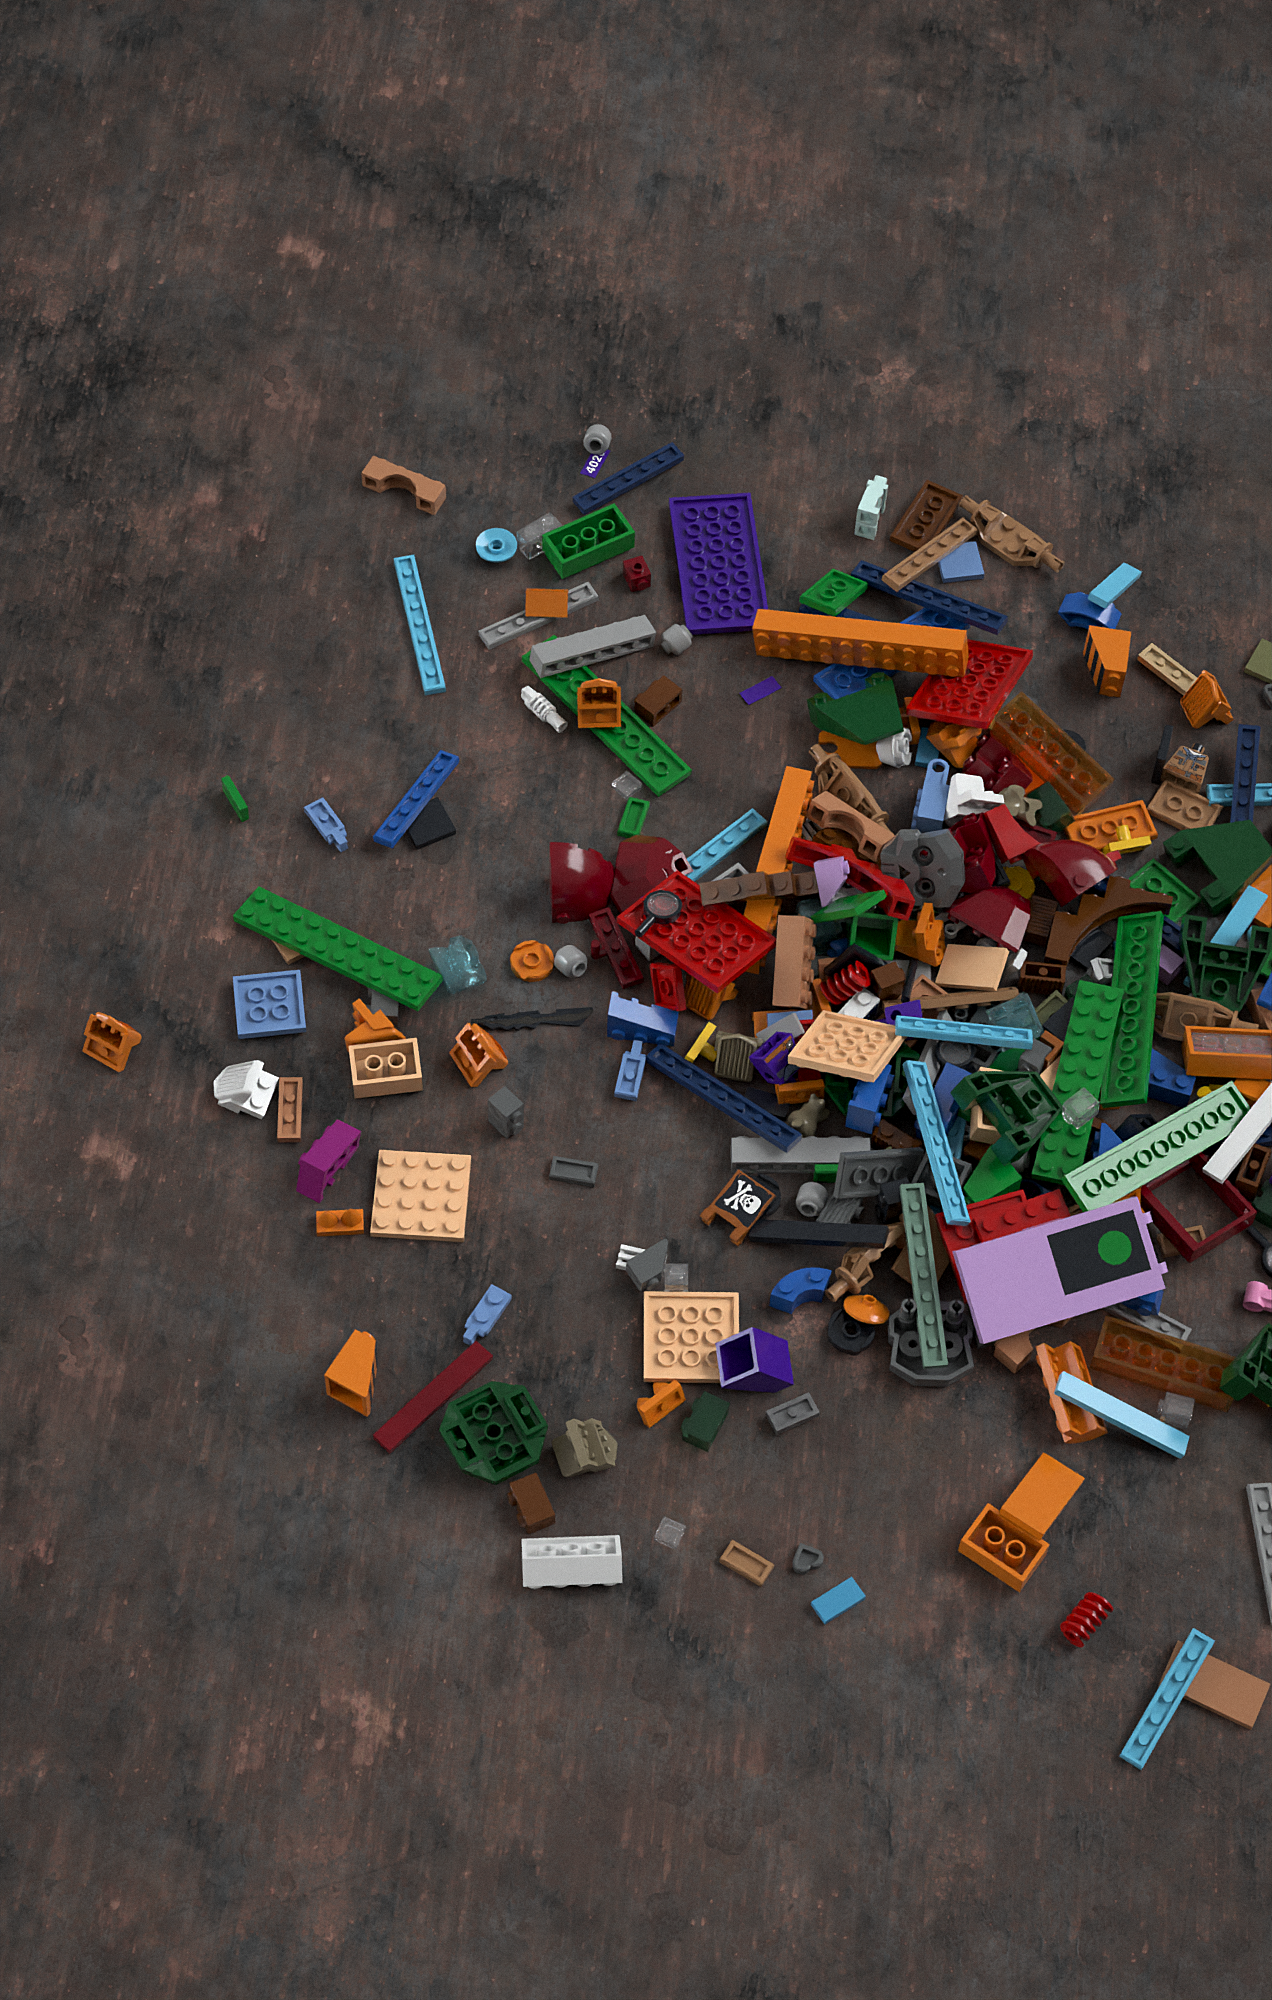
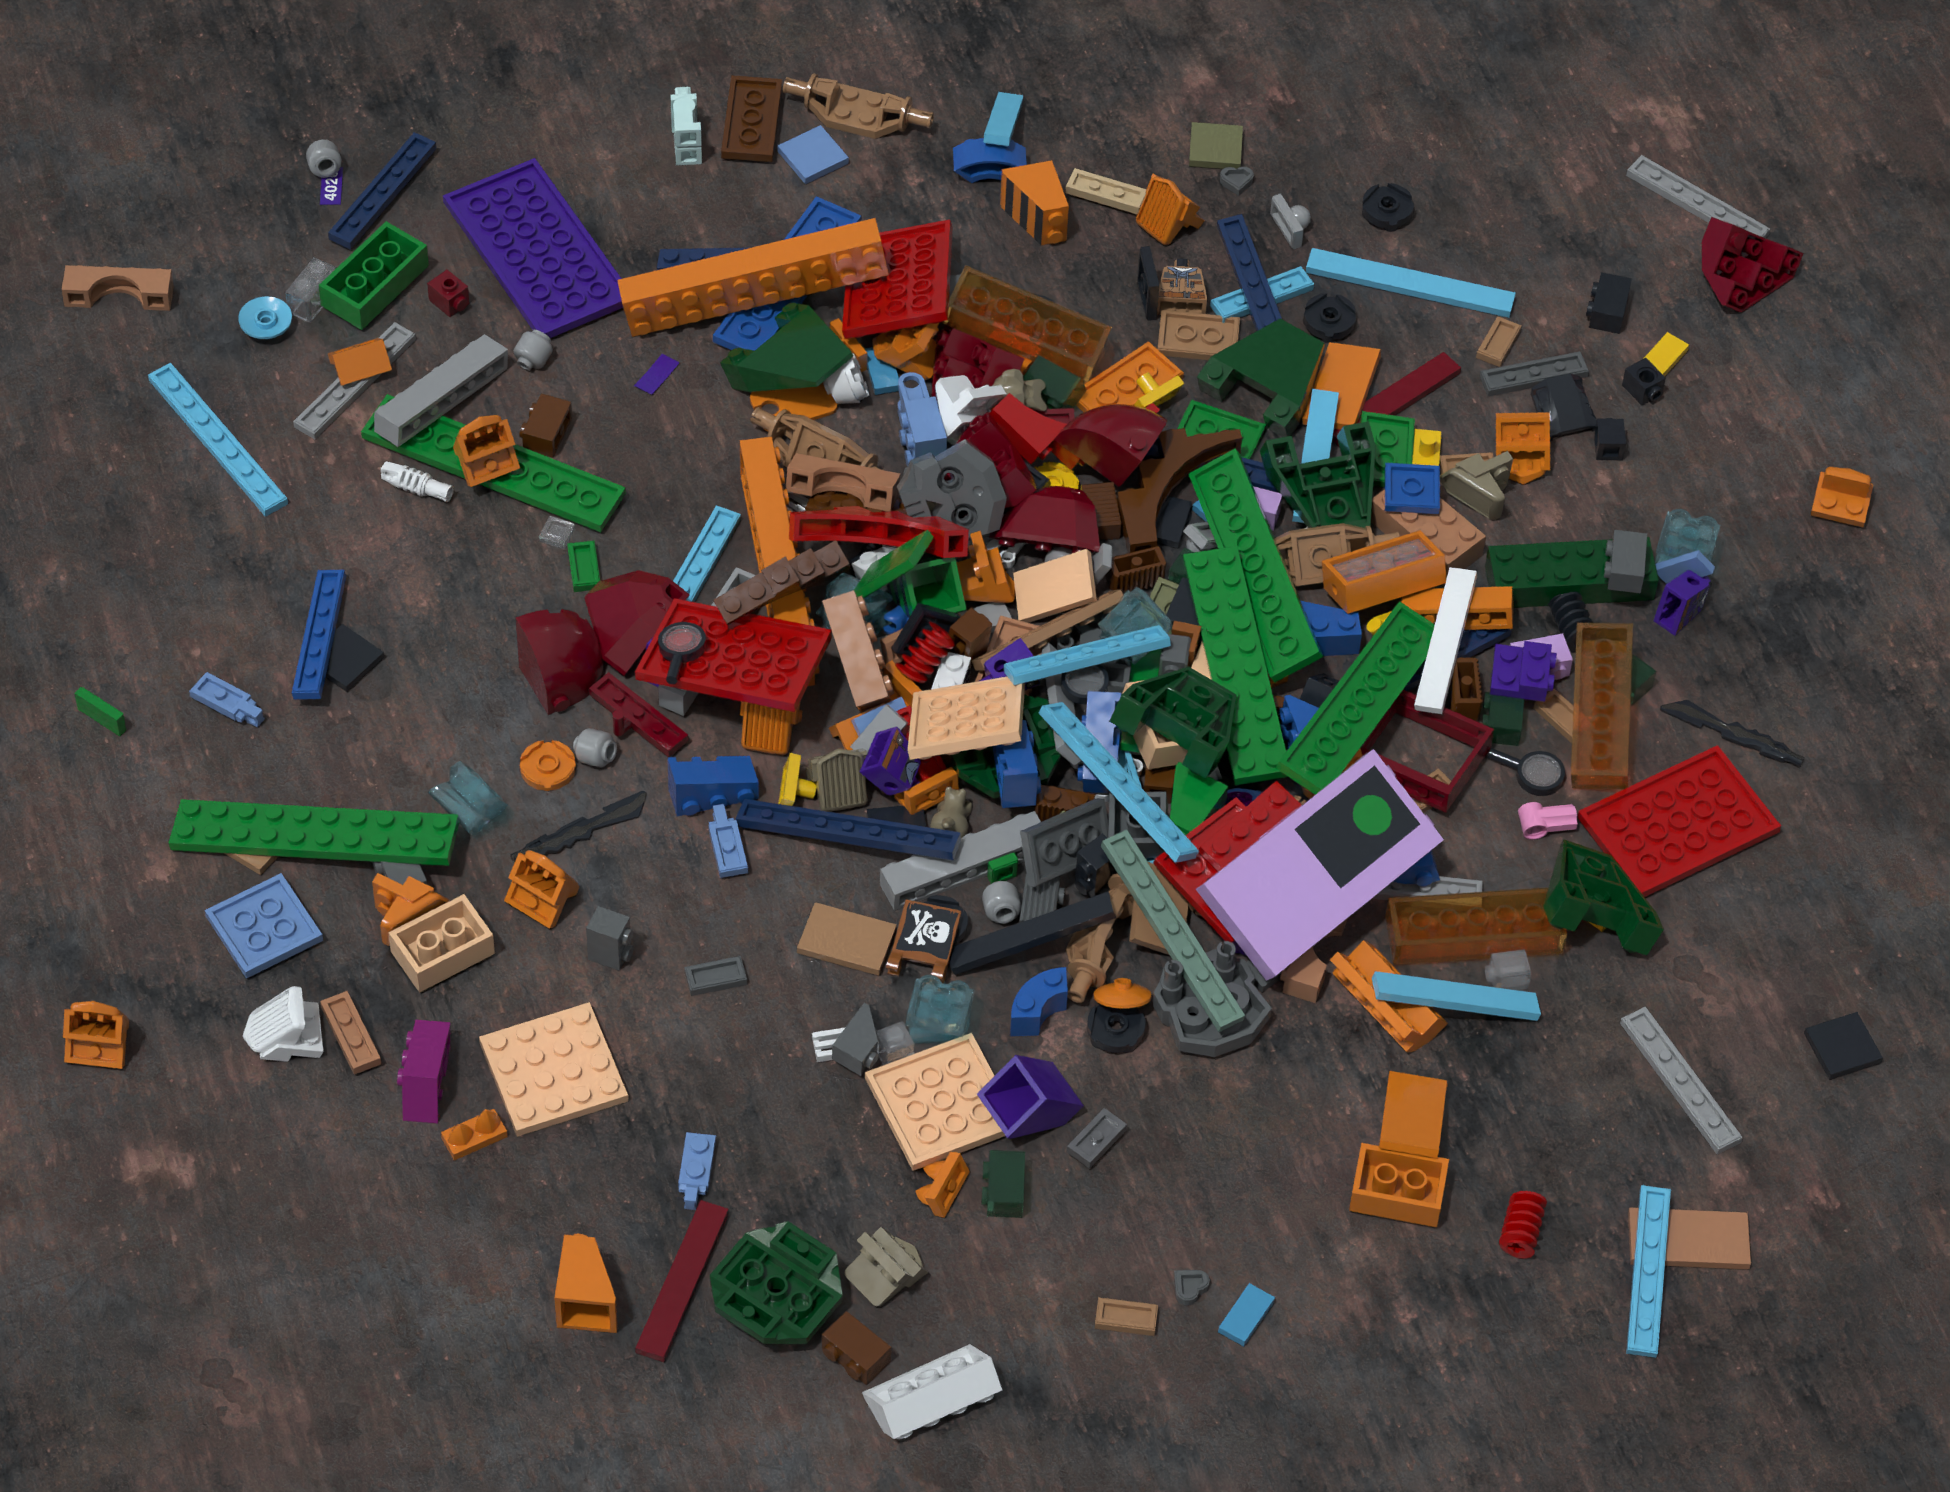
camera: 25 degrees left, 5 degrees down
red tile [650,962,686,1011] -> none
clear tile [654,1517,686,1550] -> none
green tile [799,569,868,617] -> none
lavender slope [814,856,850,907] -> none
dark blue plate [851,560,1008,635] -> none
medium nougat tile [882,518,978,592] -> none
black bar [901,958,918,1003] -> none
clear brick [1062,1087,1100,1129] -> none
none -> medium nougat tile [797,902,897,976]
none -> clear light blue piece [905,975,974,1043]

